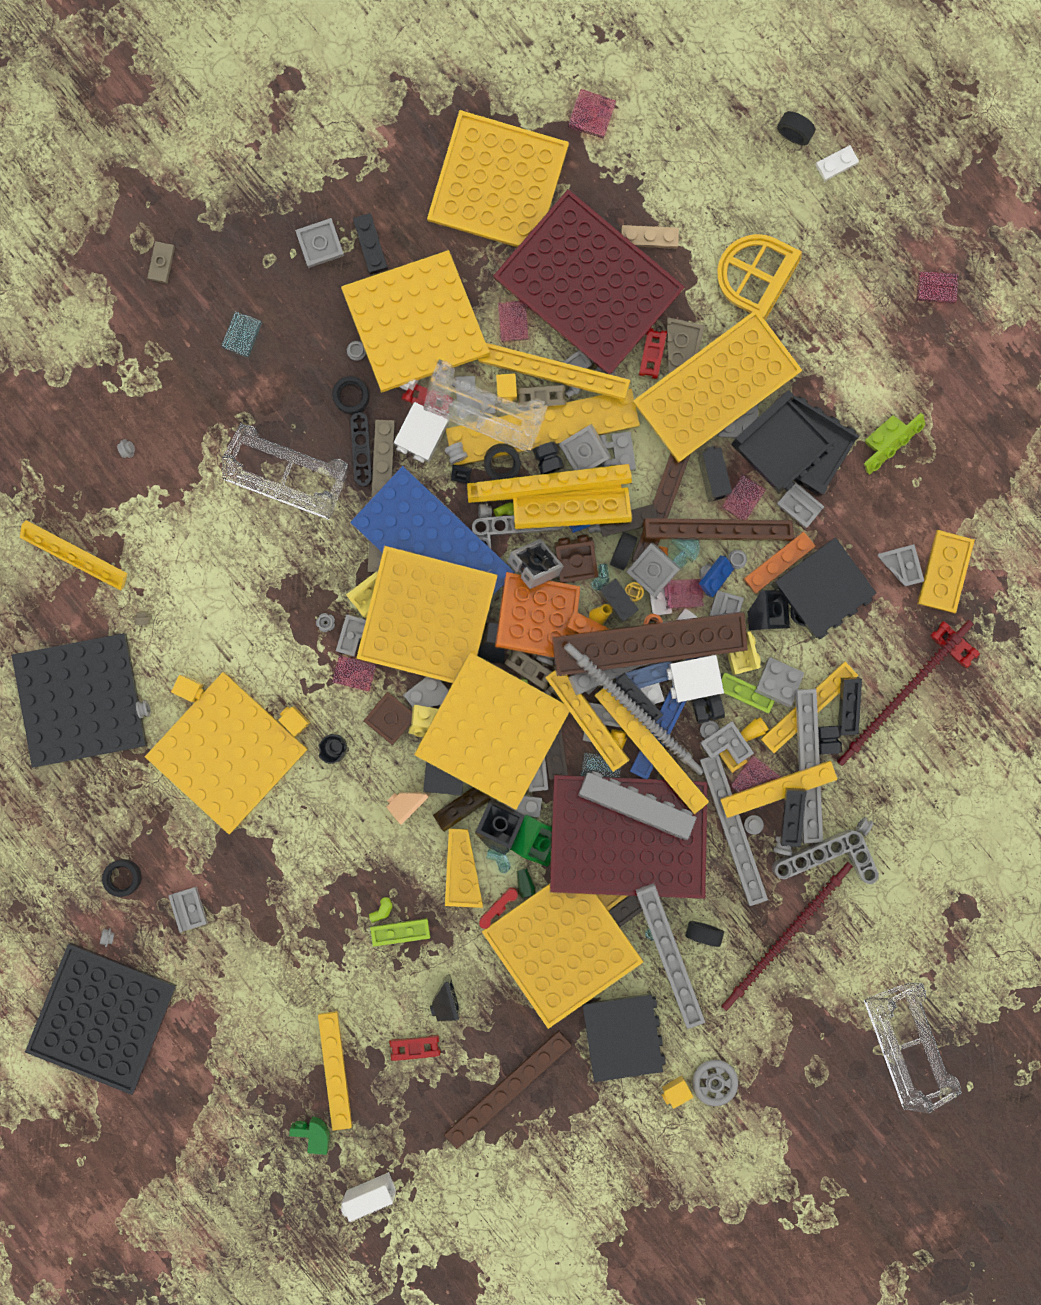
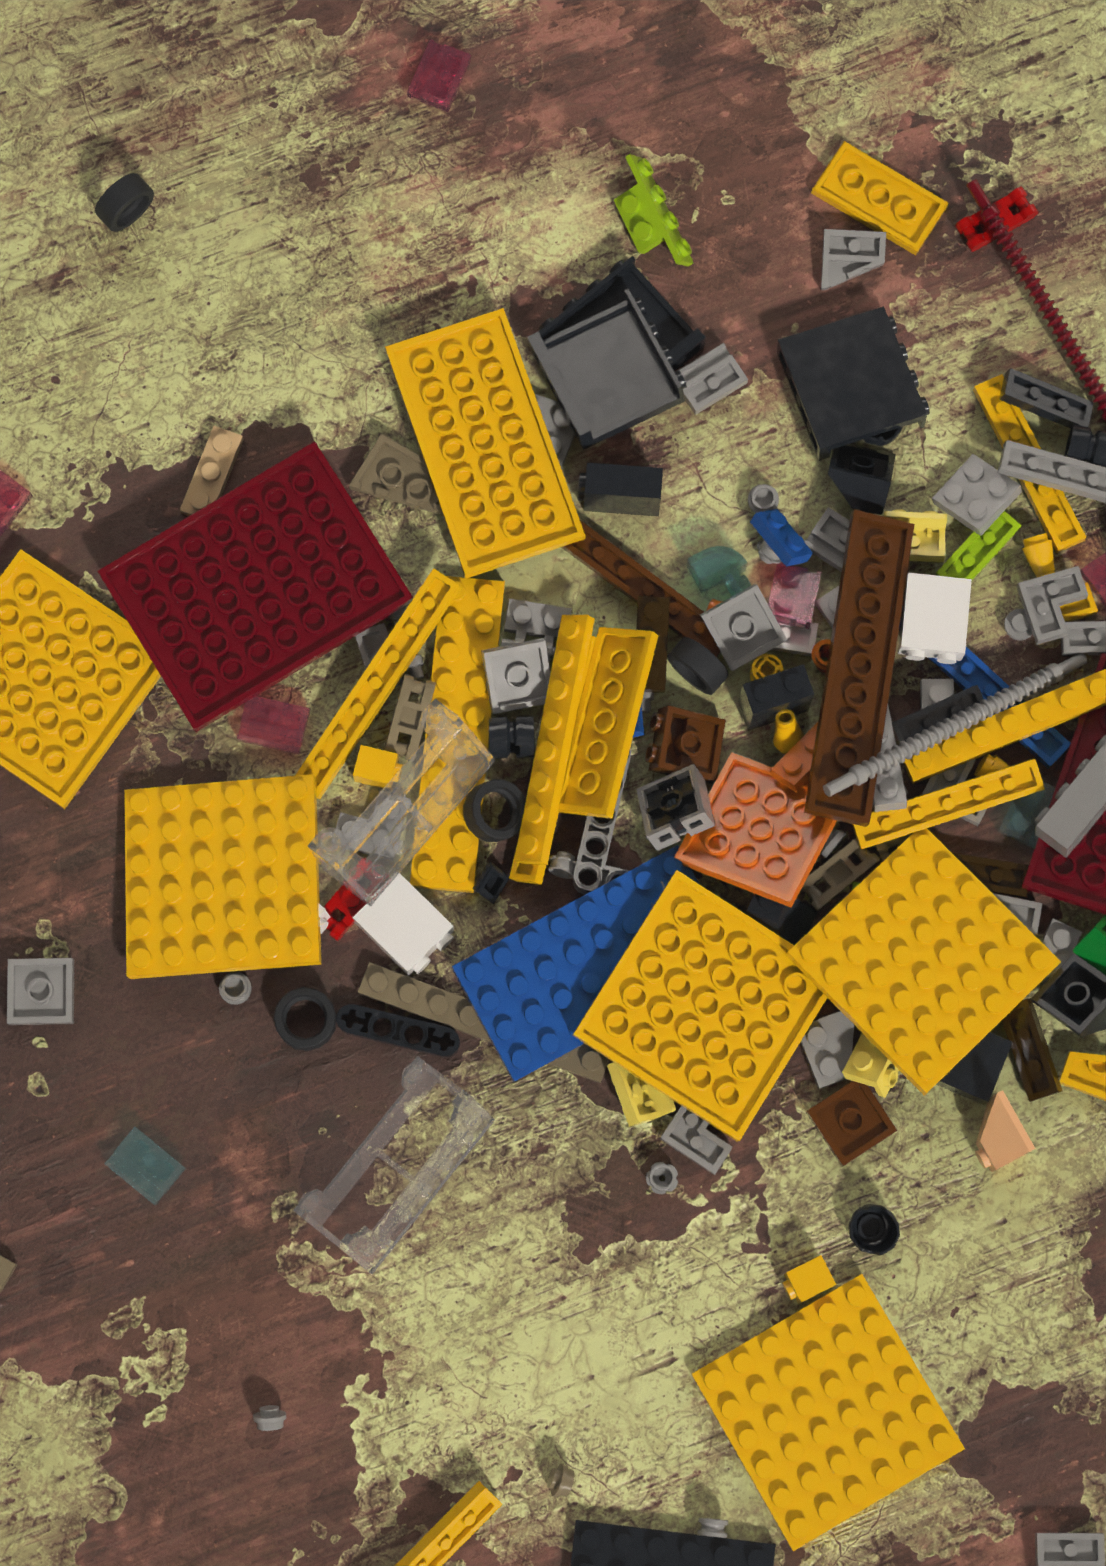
camera: 70 degrees left, 10 degrees down
yellow brick [171,675,204,702] -> none
clear pink plate [332,655,377,692] -> none
black plate [353,213,388,274] -> none
light grey wheel [445,442,468,464] -> none
lime arm [494,503,514,517] -> none
clear light blue arm [591,564,609,591] -> none
medium blue tile [616,661,672,688] -> none
red plate [639,328,667,379] -> none
reddish brown plate [643,518,794,541] -> none
black wheel [692,694,725,724] -> none
yellow window [717,234,802,321] -> none
clear pink plate [721,475,766,520] -> none
orange plate [743,532,816,594] -> none
white plate [815,145,859,181] -> none

